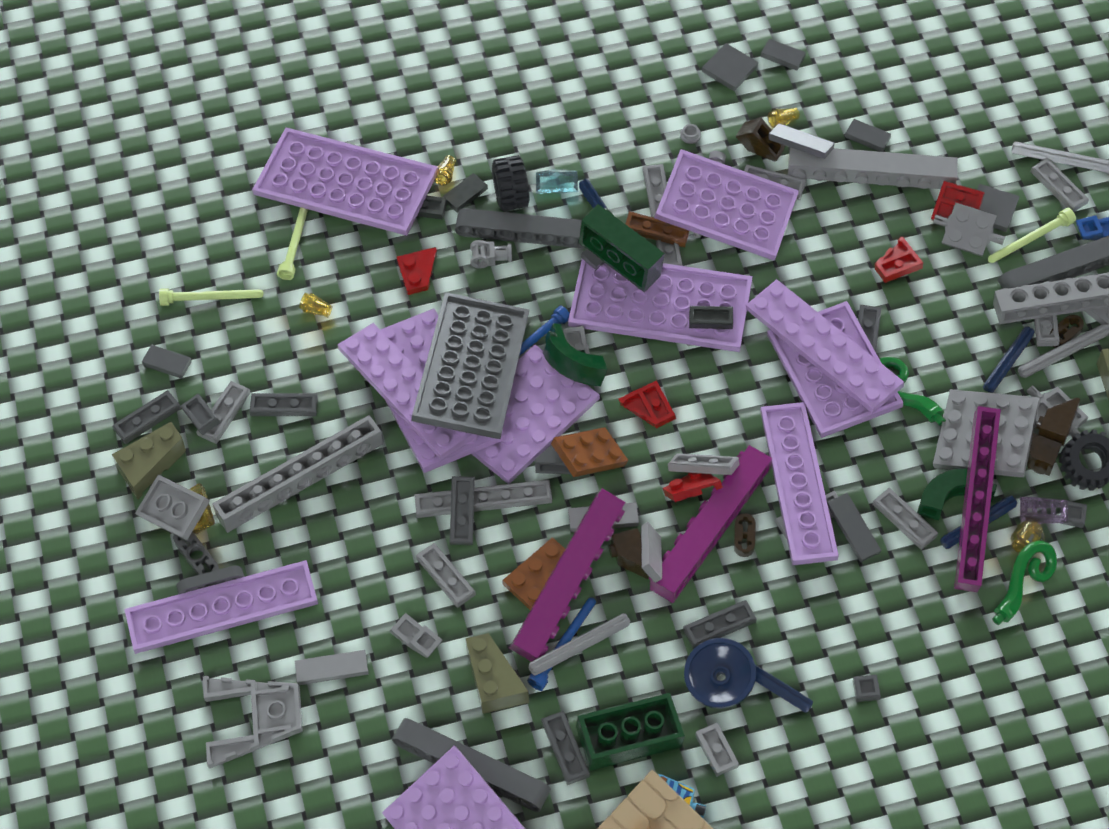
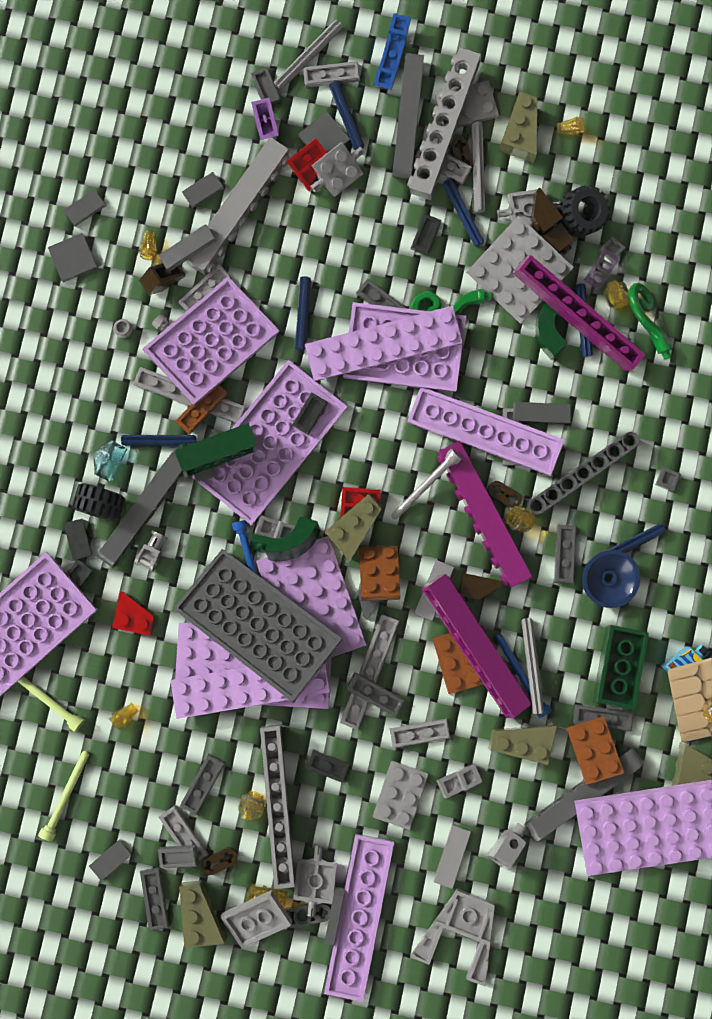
camera: 65 degrees left, 25 degrees up
clear yellow cone [434,155,456,186] -> none
light grey tile [641,522,662,583] -> none
red wing [663,473,723,502] -> none
light grey tile [668,454,740,475] -> none
light grey plate [695,723,739,777] -> none
light grey tile [873,488,938,550] -> none
red wing [875,237,923,283] -> none
yellowish green piece [988,208,1076,263] -> none
none -> dark brown beam [201,847,238,875]
none -> clear yellow head [237,790,266,822]
none -> dark grey tile [250,67,282,106]
none -> medium lavender slope [251,98,279,140]
none -> light grey plate [293,846,337,917]
none -> dark blue axle [295,276,311,350]
none -> pearl dark grey plate [306,749,349,782]
none -> olive wedge [325,493,382,561]
none -> dark blue axle [329,81,364,150]
none -> light grey plate [372,760,428,830]
none -> light grey piece [391,448,462,520]
none -> pearl dark grey tile [411,213,442,256]
none -> light grey torso [486,823,527,869]
none -> clear yellow head [506,506,536,532]
none -> dark grey beam [526,432,640,516]
none -> dark orange plate [566,716,624,785]

